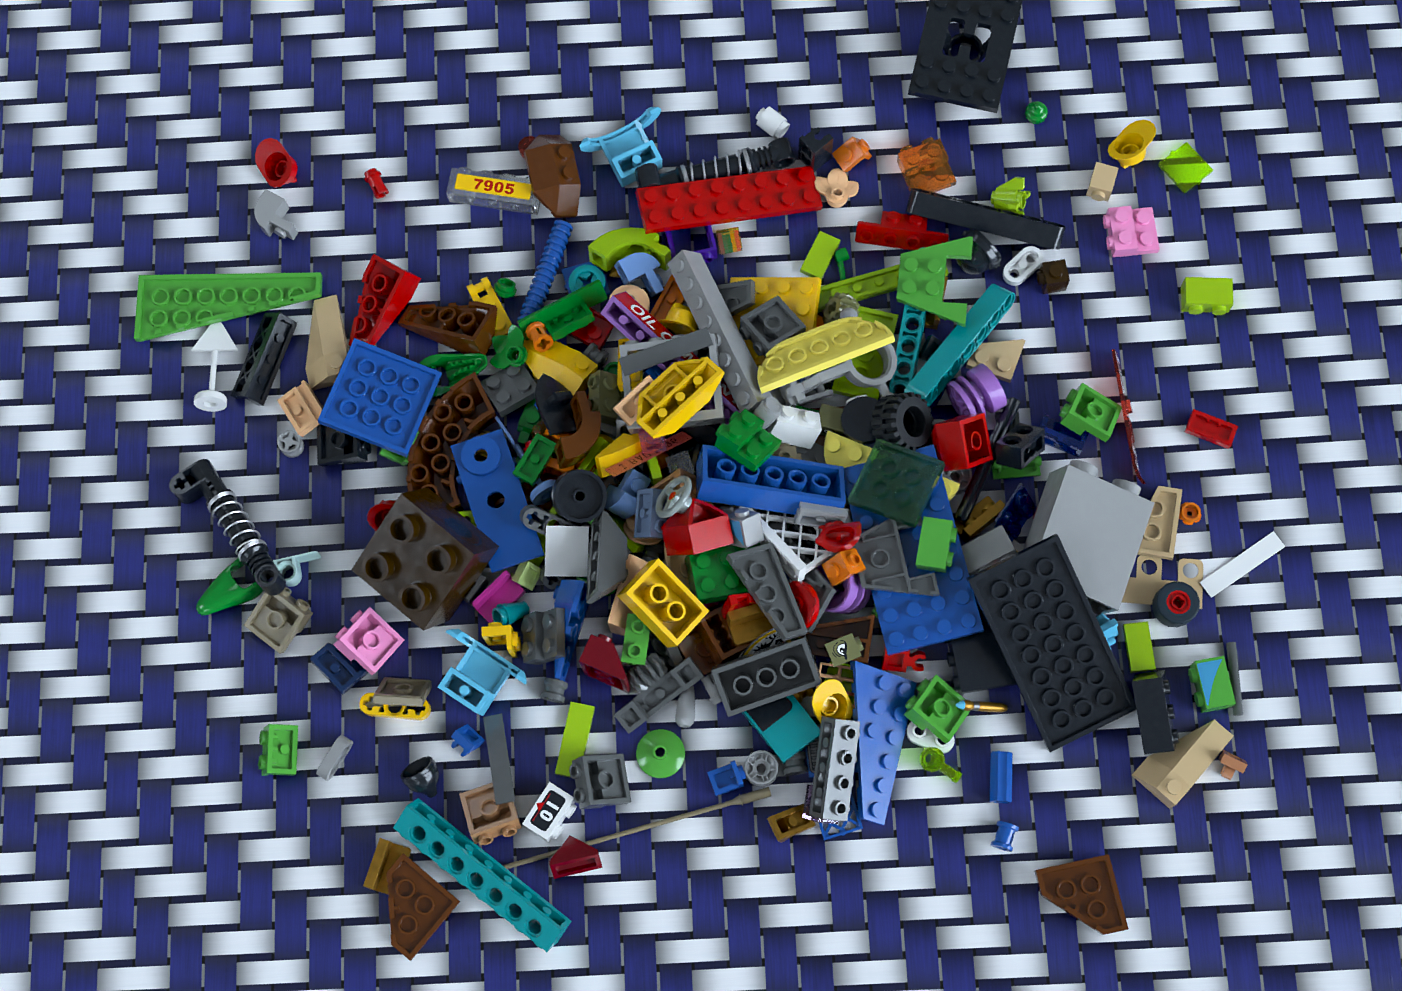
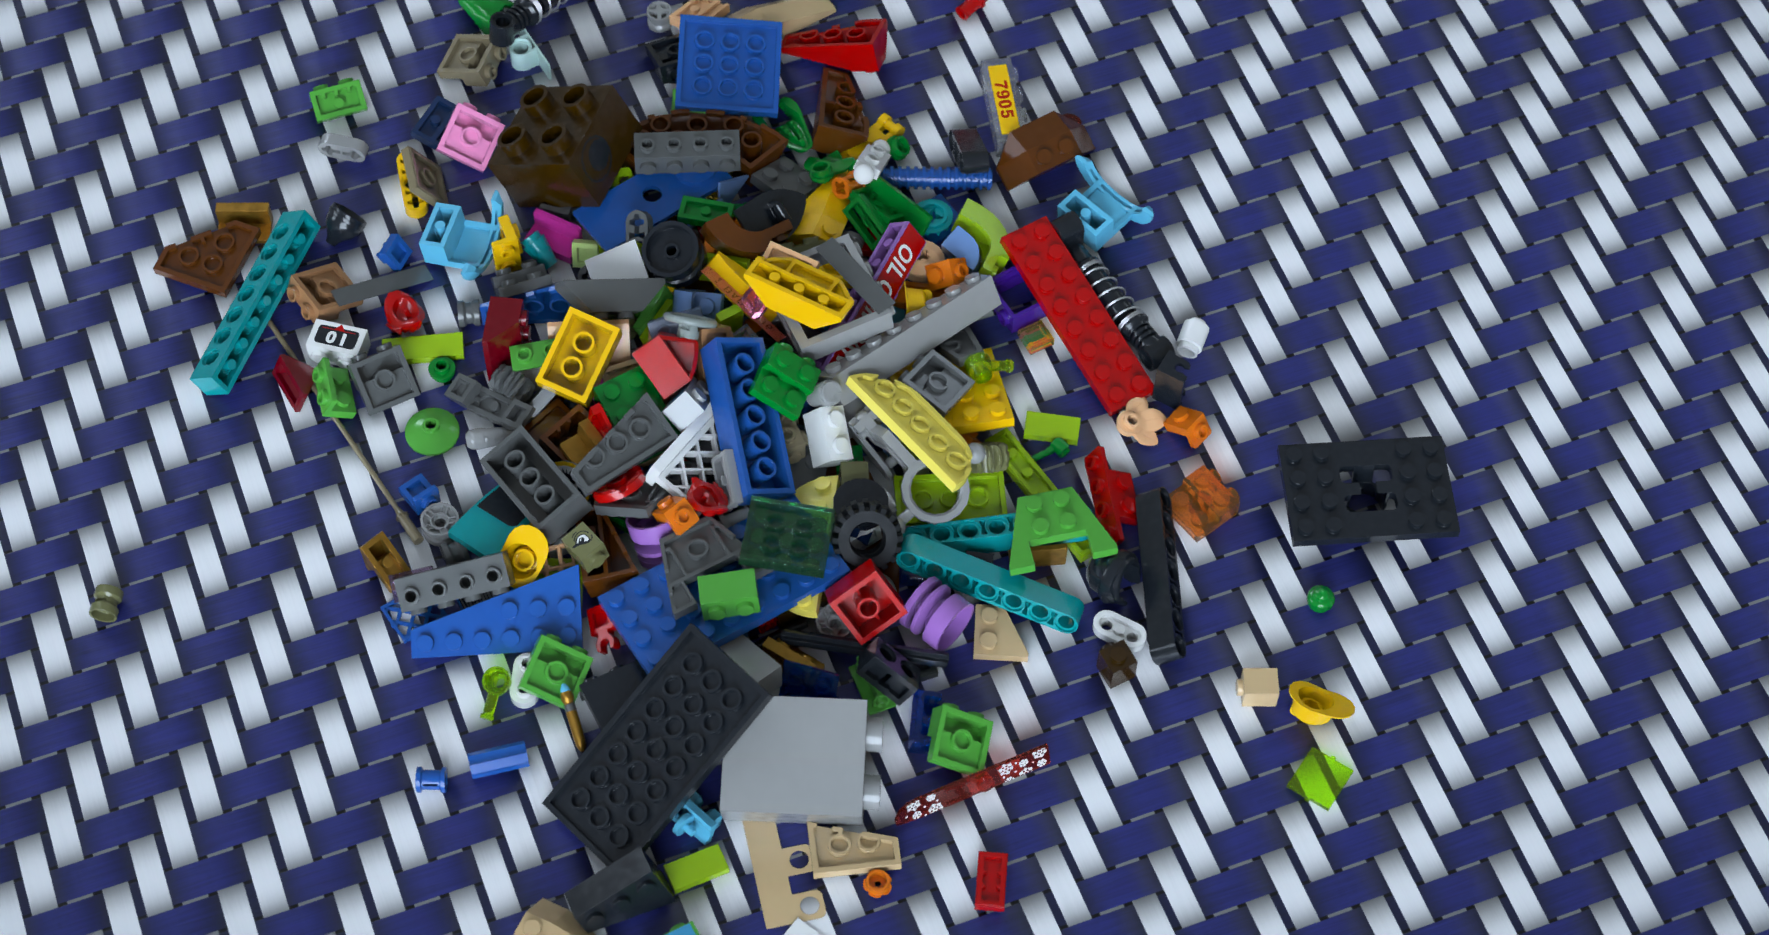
camera: 65 degrees right, 15 degrees down
lime brick [991,177,1030,215] -> none
reddish brown plate [1034,854,1129,935] -> none
bright pink plate [1103,206,1160,258] -> none
black wheel [1152,581,1200,628] -> none
lime brick [1181,277,1233,315] -> none
none -> bright green bracket [312,357,357,419]
none -> red hat [384,290,425,336]
none -> green plate [428,357,456,383]
none -> dark grey brick [634,130,741,175]
none -> green tile [842,193,888,252]
none -> white plate [853,139,891,185]
none -> orange bracket [925,257,969,292]
none -> black beam [949,128,989,174]
none -> clear neon green bar [964,353,1014,384]

